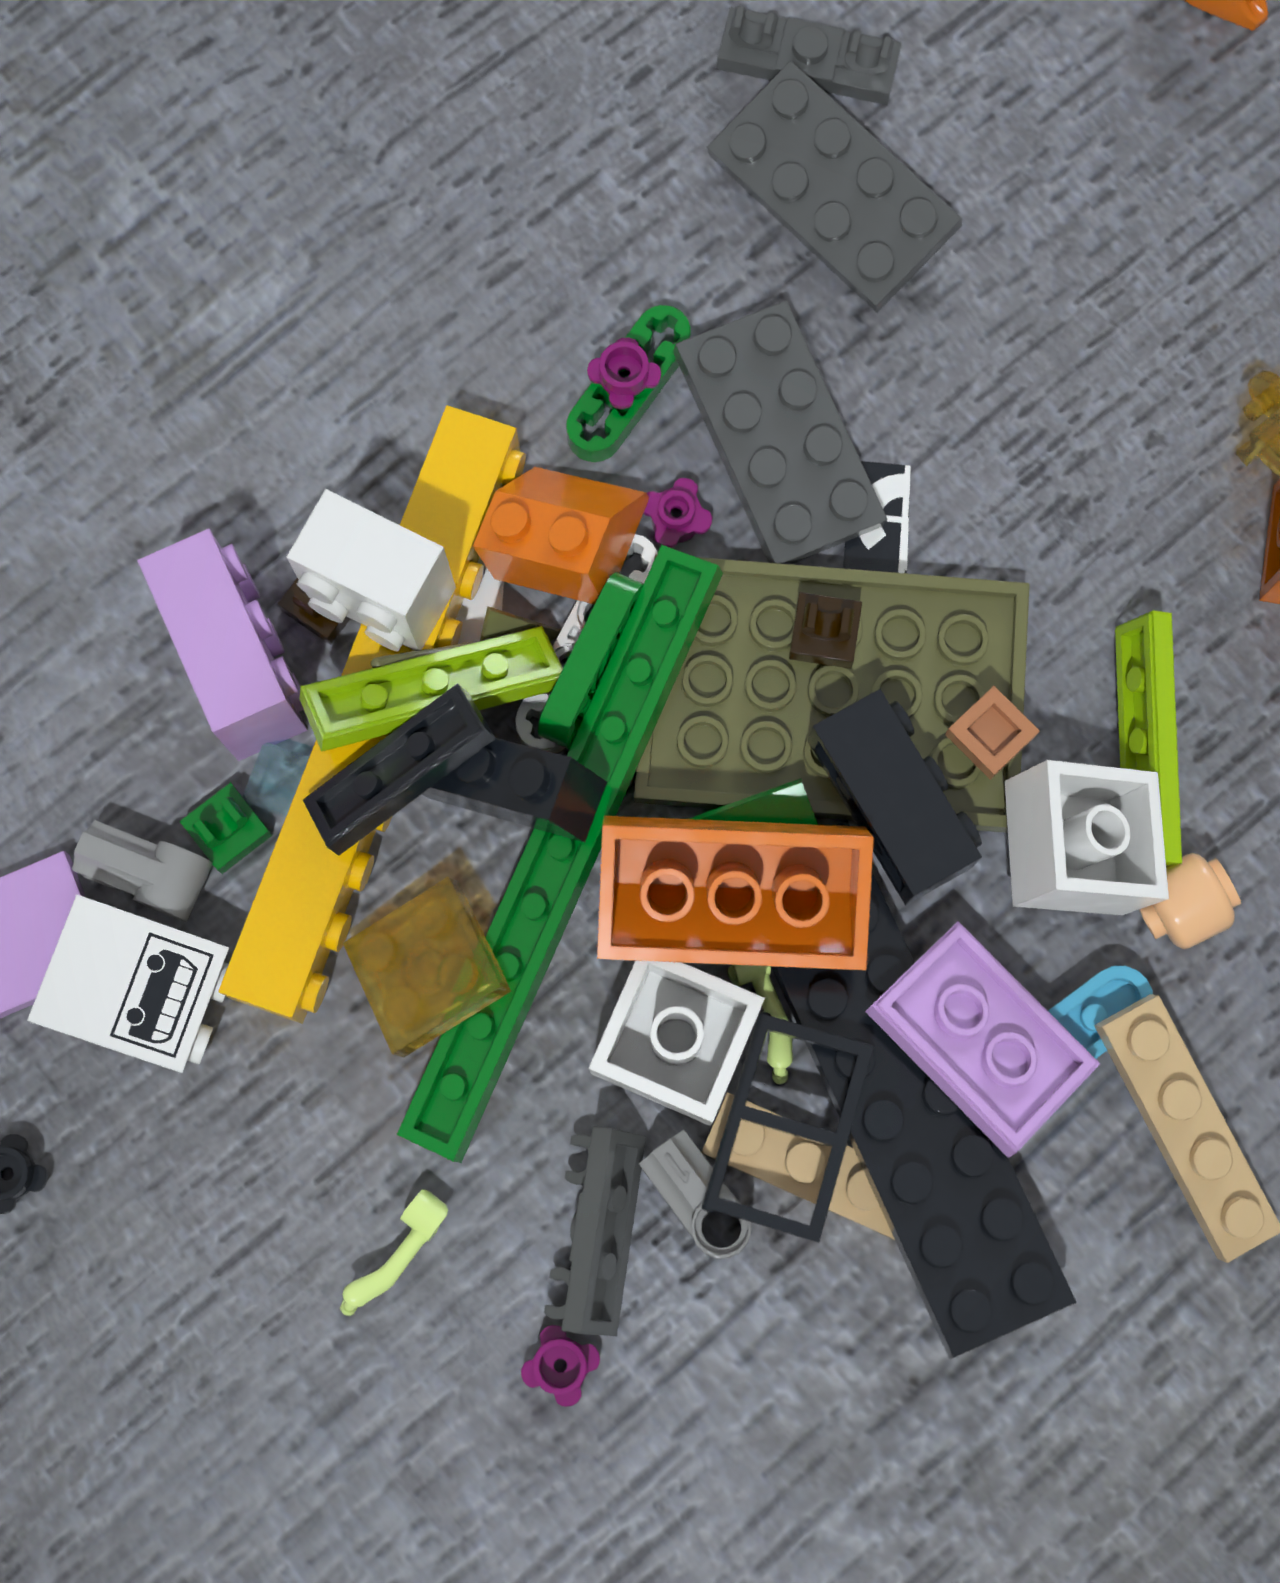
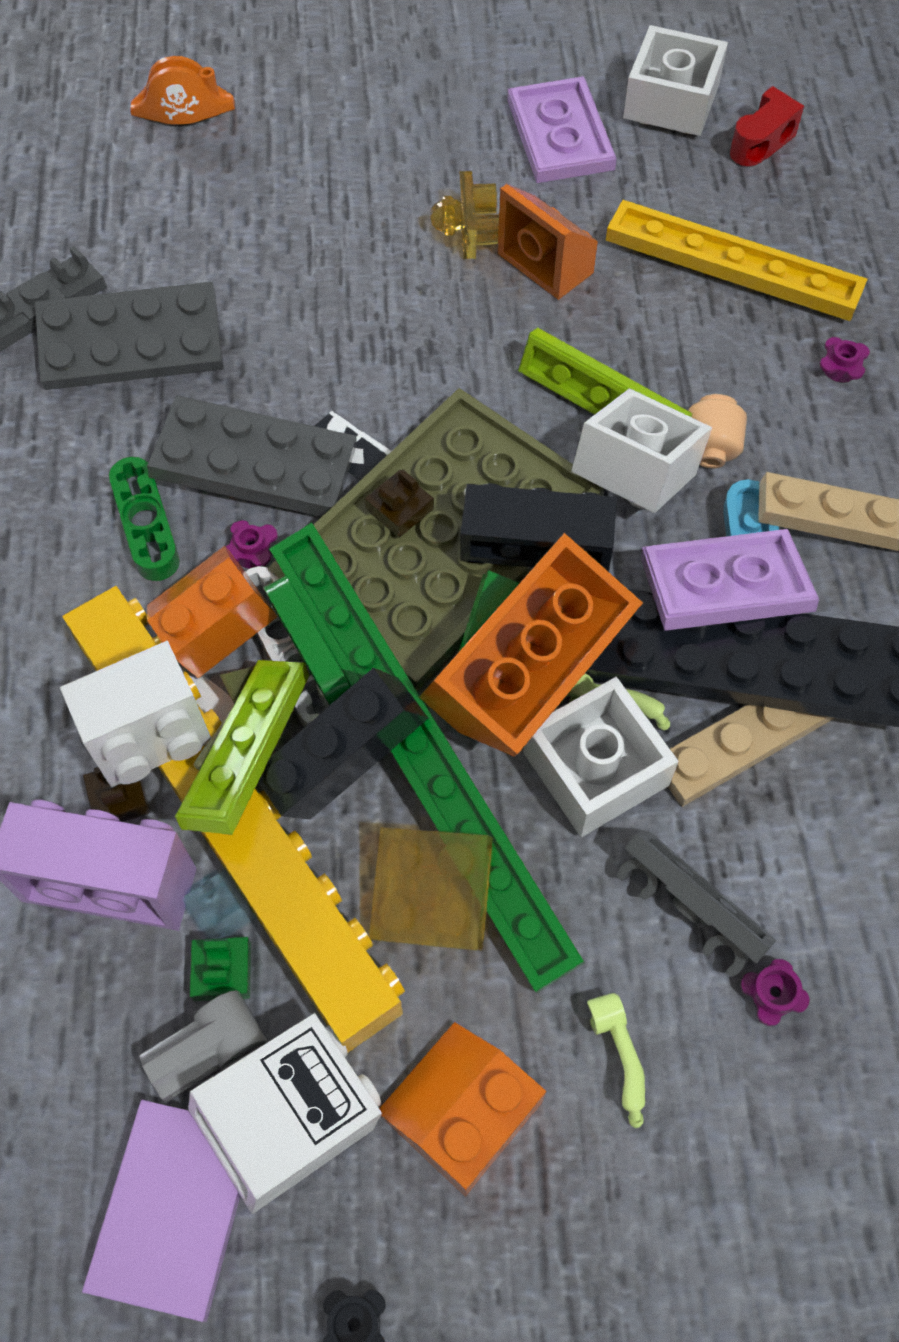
camera: 55 degrees left, 15 degrees down
black tile [303,683,496,856] -> none
magenta plate [587,337,661,409] -> none
light grey piece [639,1129,752,1259] -> none
black window [701,1011,874,1243] -> none
nougat plate [945,686,1040,780] -> none
none -> orange slope [379,1022,547,1197]

